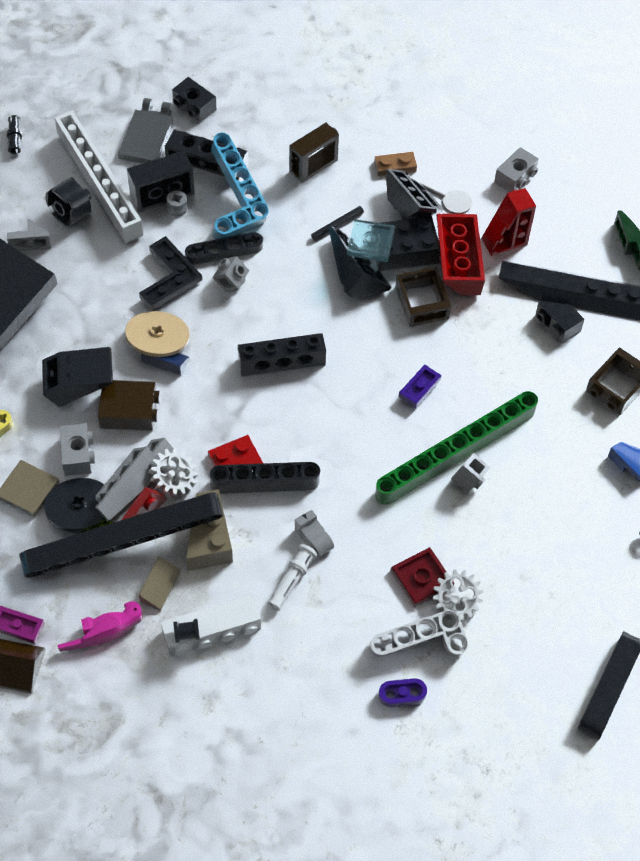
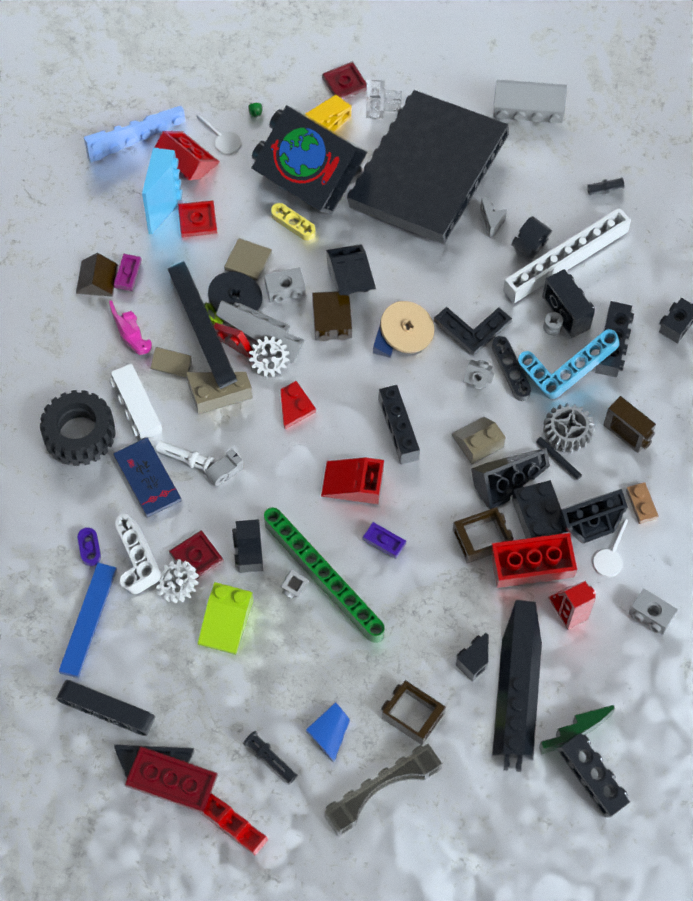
camera: 85 degrees right, 5 degrees up
dark grey tile [118,98,173,163] -> none
black bush [173,619,200,643] -> none
black beam [209,462,321,494] -> none
clear light blue tile [347,219,395,263] -> none
none -> black tyre [40,390,116,466]
none -> blue tile [59,563,117,678]
none -> dark blue tile [113,437,182,518]
none -> lime slope [198,582,254,655]
none -> black brick [232,519,263,573]
none -> red slope [321,457,384,505]
none -> dark tan slope [452,417,506,465]
none -> light grey gear [543,403,595,453]

